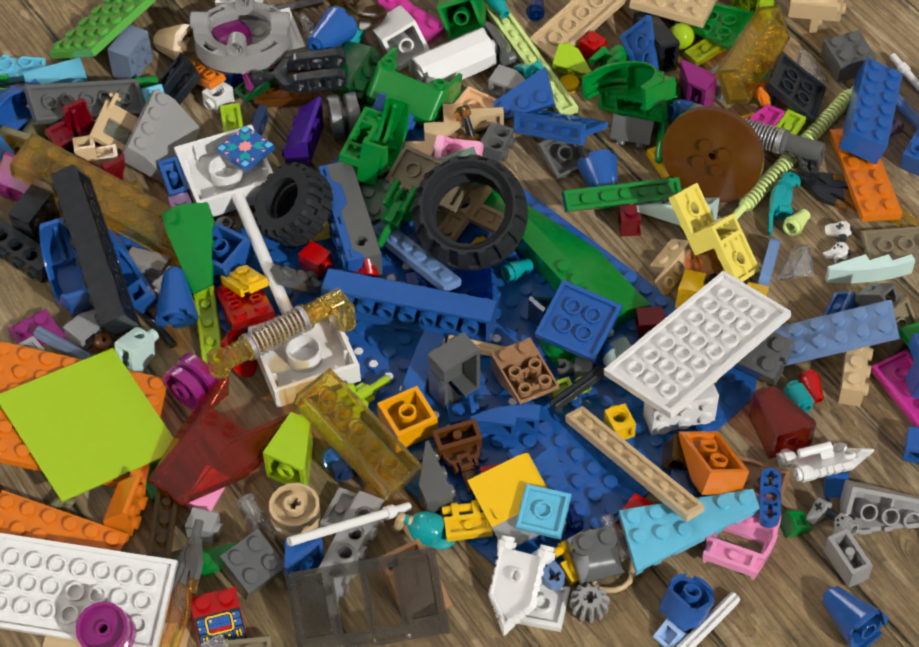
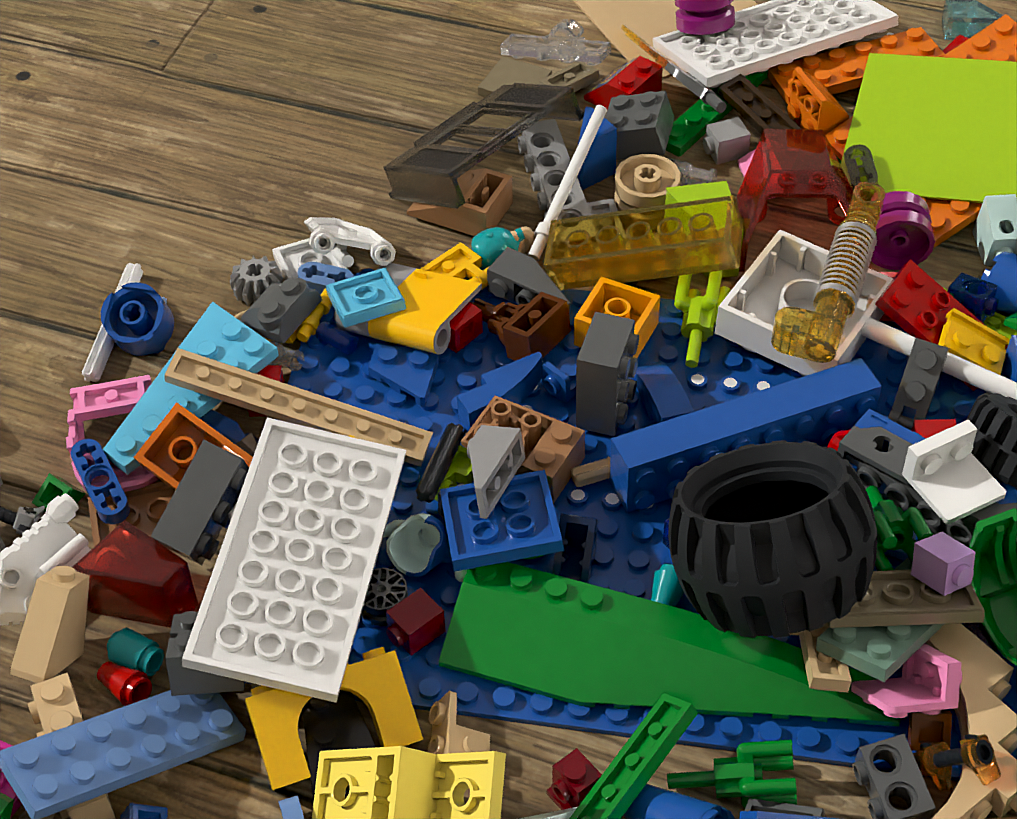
camera: 145 degrees right, 5 degrees down
none -> tan slope [10,566,90,683]
none -> dark grey piece [150,439,249,566]
none -> light grey slope [467,425,525,519]
none -> green plant [667,740,797,808]
none -> clear smoke beam [844,144,879,197]
none -> white bracket [902,420,1006,524]
none -> lavender brick [911,532,976,596]
none -> clear blue brick [947,273,999,323]

